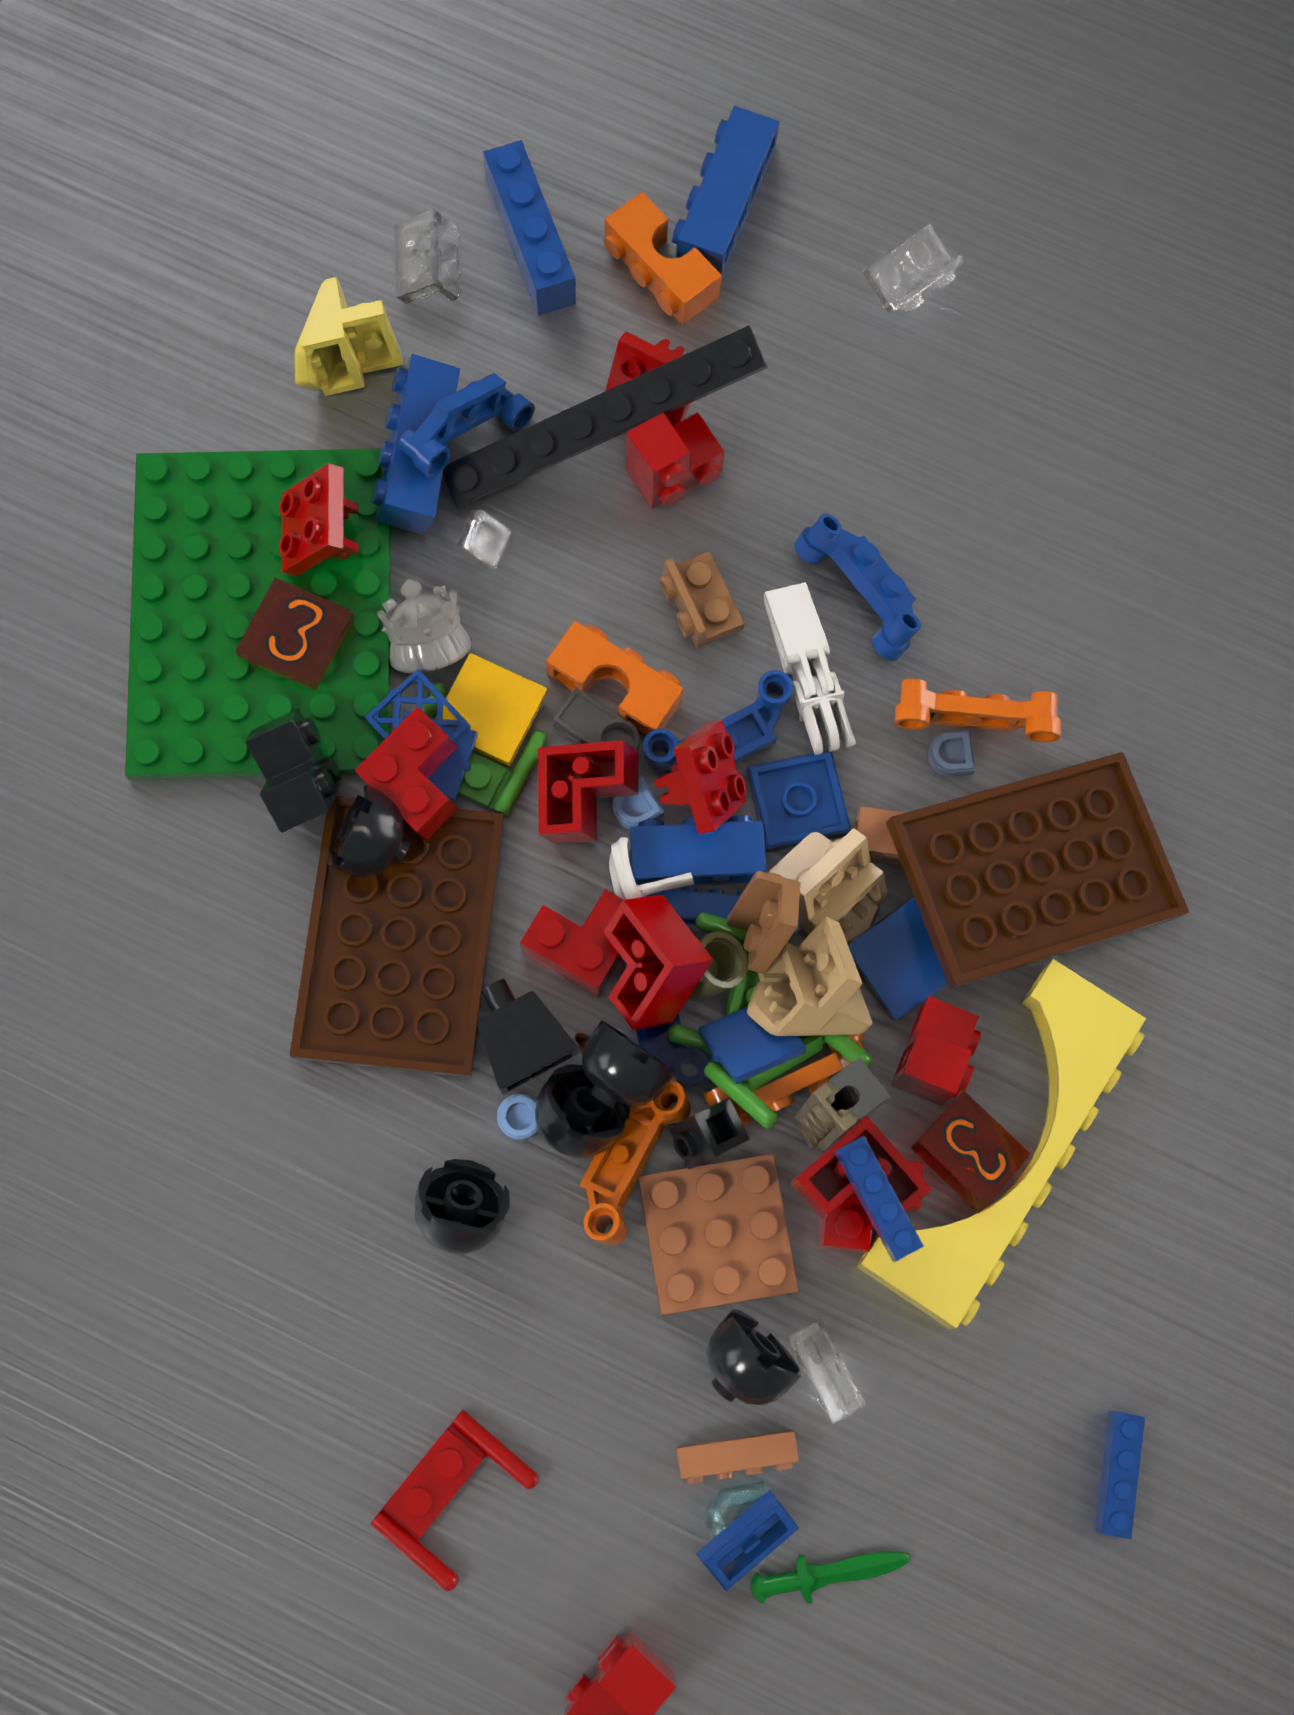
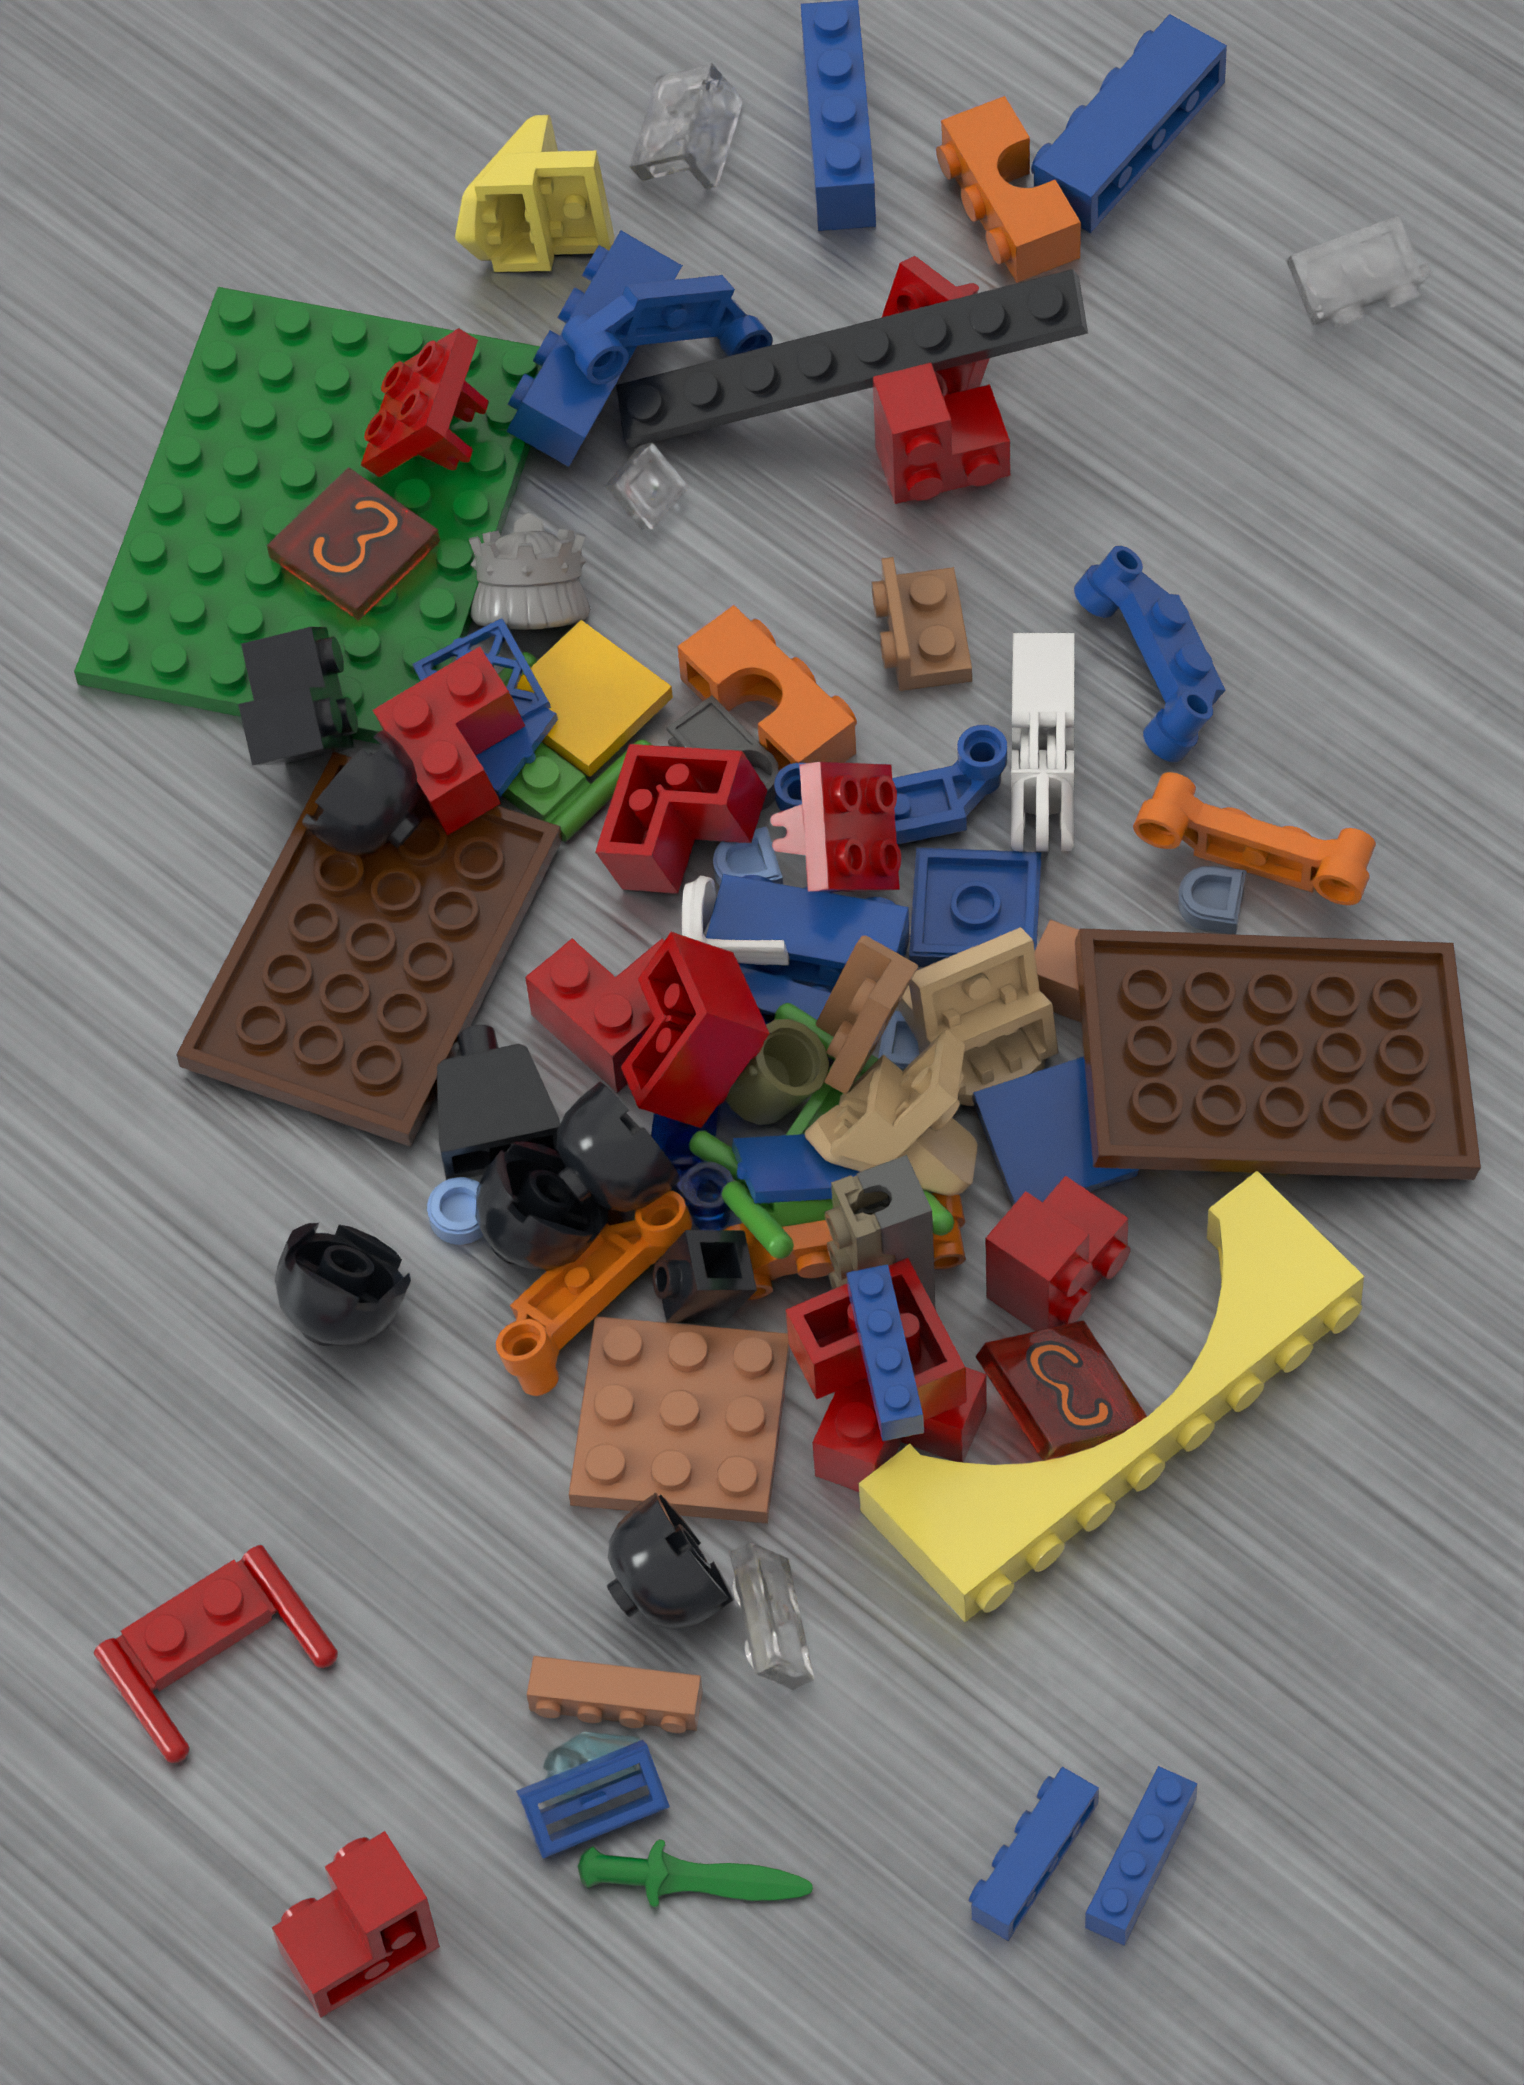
camera: 25 degrees right, 15 degrees down
none -> blue piece [969,1766,1099,1941]

